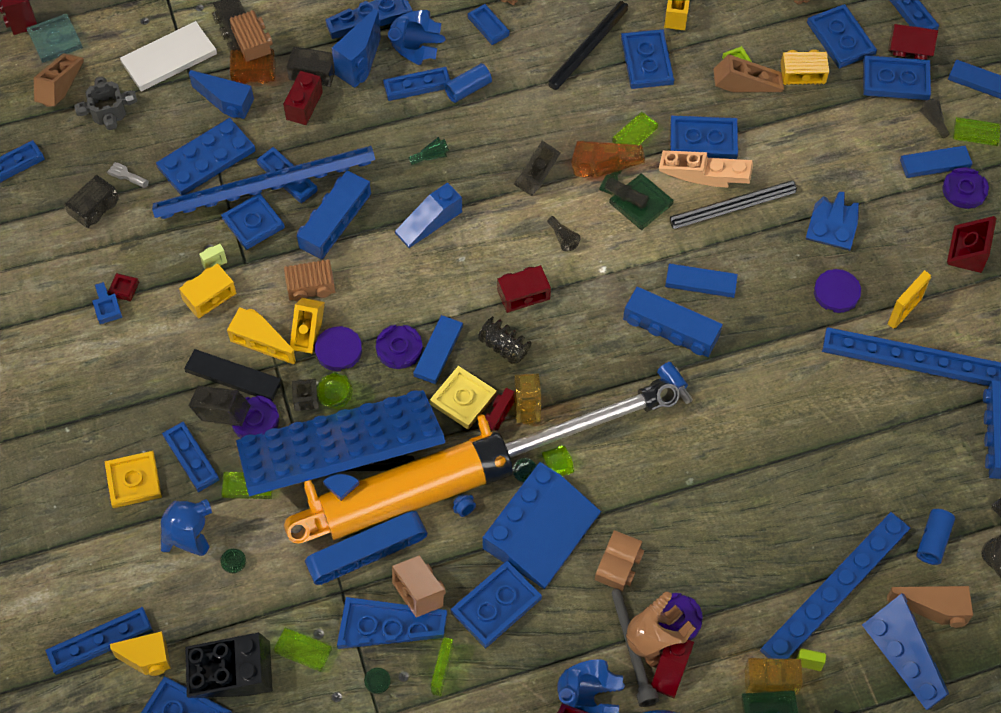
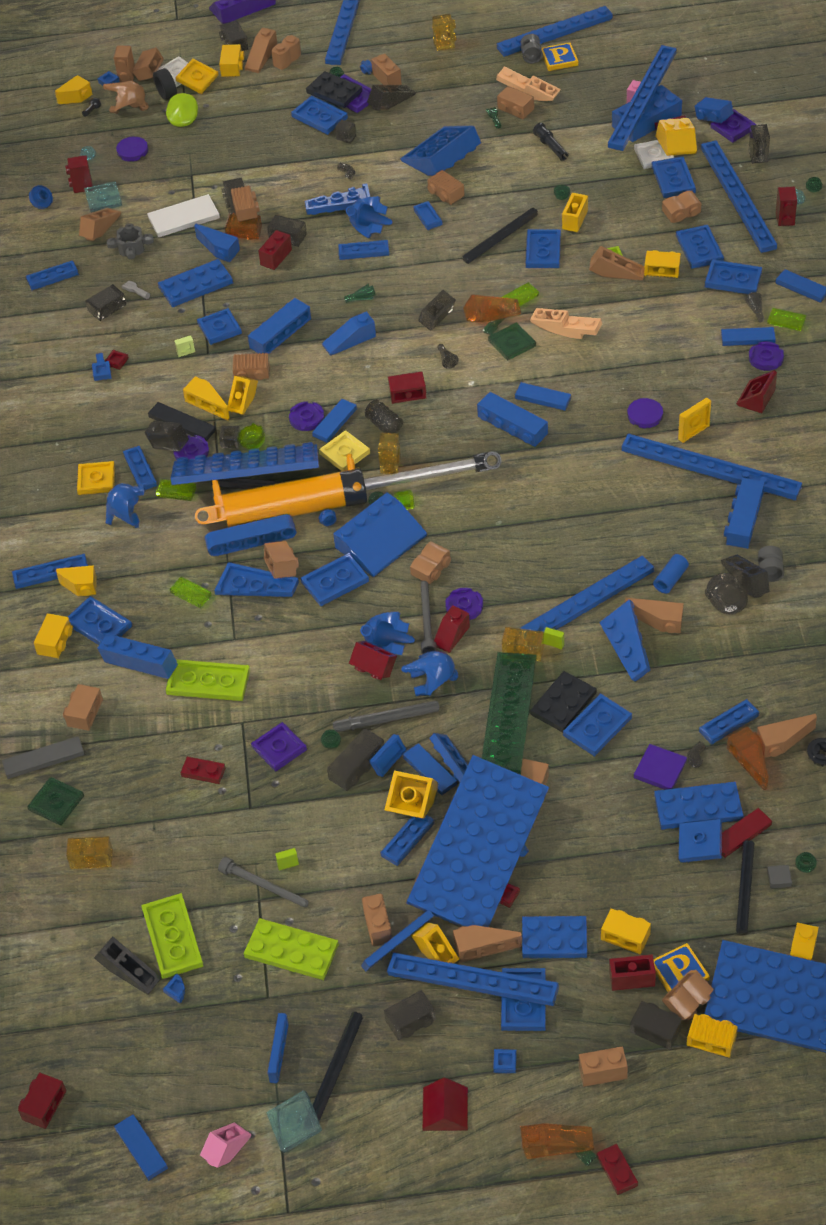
camera: 15 degrees right, 10 degrees down
blue plate [152,146,375,219] -> none
yellow brick [179,263,237,319] -> none
black slope [185,632,273,698] -> none
clear green plate [220,549,246,574] -> none
blue tile [256,147,318,204] -> none
dark purple tile [315,326,362,371] -> none
blue tile [323,474,359,501] -> none
blue slope [332,8,381,88] -> none
clear green plate [364,668,390,694] -> none
clear neon green tile [430,637,454,696] -> none
blue pin [444,63,492,103] -> none
dark red plate [485,388,515,431] -> none
clear smoke axle [604,178,649,210] -> none
medium nougat piece [626,592,696,667] -> none
blue piece [657,362,693,404] -> none
blue plate [670,116,738,159] -> none
axle [670,180,797,229] -> none
blue plate [806,192,859,251] -> none
dark red brick [888,24,938,60] -> none

